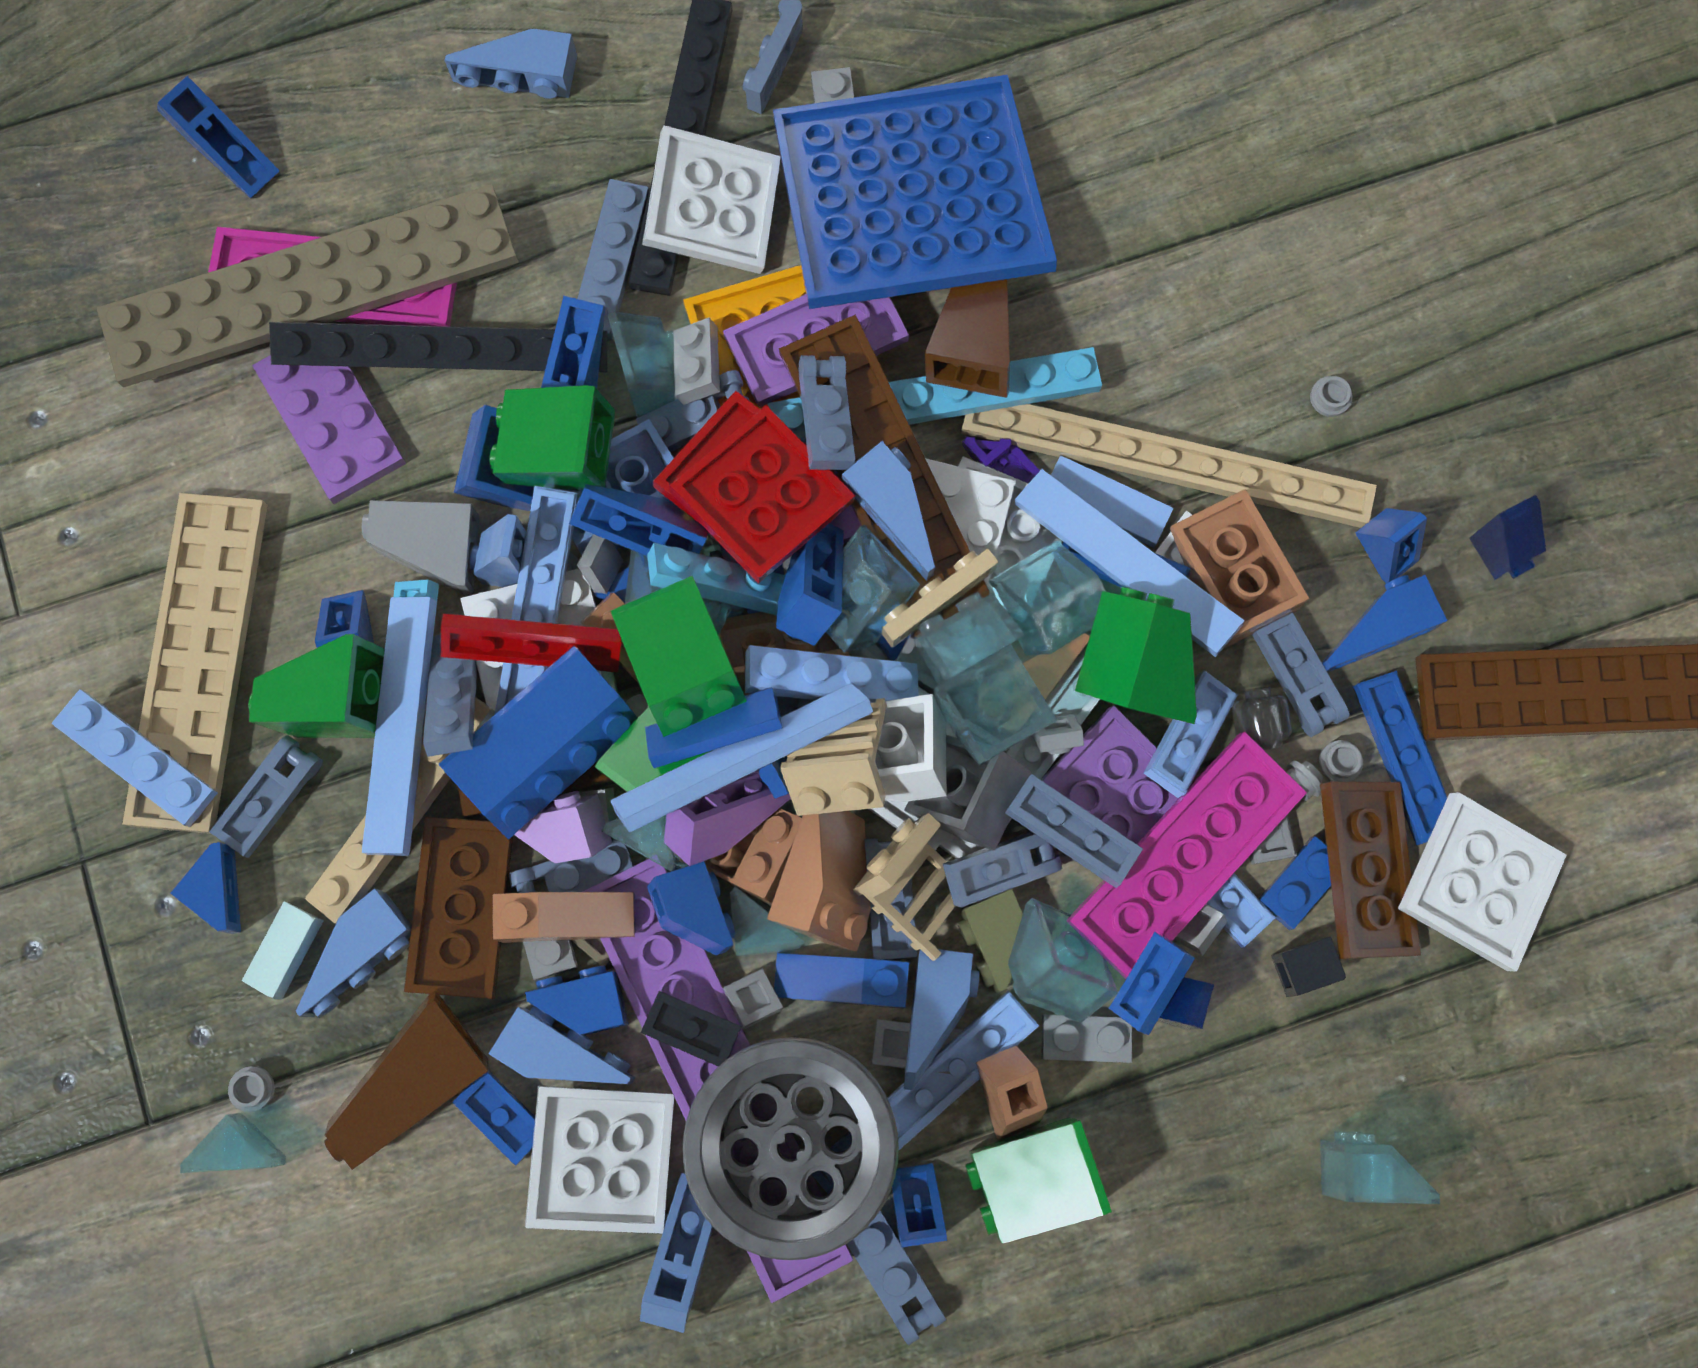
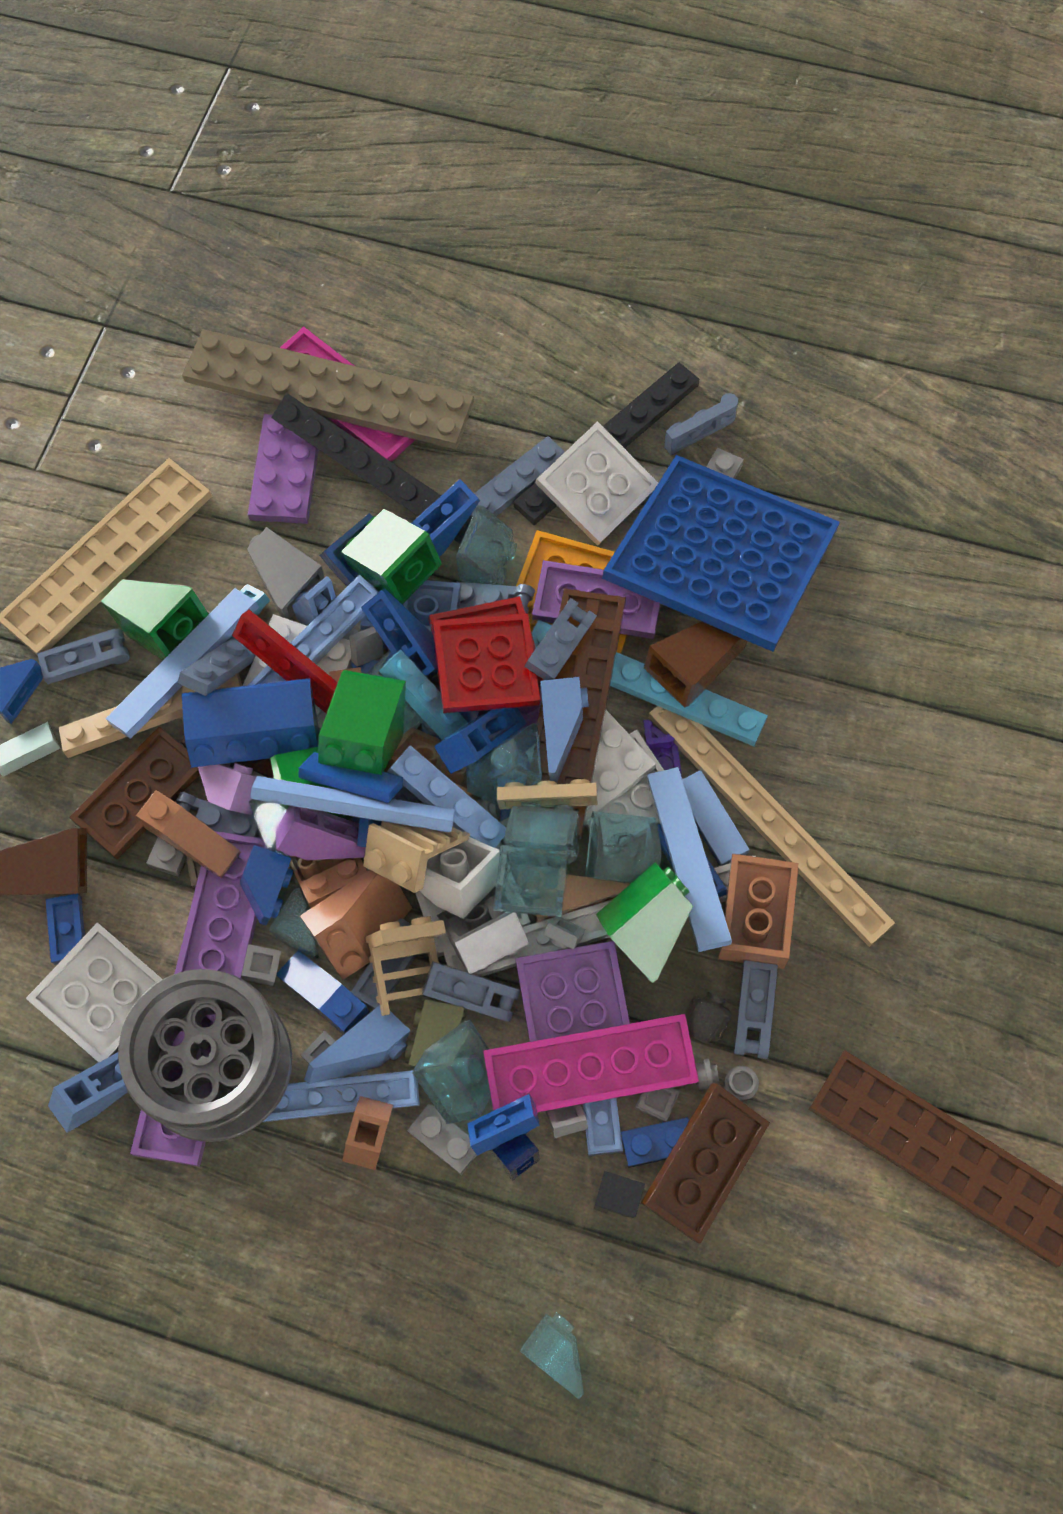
camera: 40 degrees right, 10 degrees down
light blue plate [51,689,218,827] -> none
blue slope [157,76,280,199] -> none
medium blue slope [296,888,412,1018] -> none
blue slope [315,590,374,648] -> none
medium blue slope [445,29,577,99] -> none
medium blue slope [488,1005,636,1084] -> none
blue slope [525,965,629,1035] -> none
black plate [640,991,742,1067] -> none
light grey plate [673,317,720,405] -> none
sand blue plate [847,1210,947,1346] -> none
blue slope [892,1163,947,1248] -> none
slope [965,1117,1112,1244] -> none
sand blue plate [1005,774,1143,888] -> none
light blue tile [1144,670,1238,798] -> none
light grey plate [1310,376,1353,417] -> none
blue slope [1322,575,1447,673] -> none
blue tile [1353,671,1448,846] -> none
blue slope [1355,508,1427,583] -> none
white plate [1398,792,1567,971] -> none
clear blue slope [1469,495,1546,580] -> none

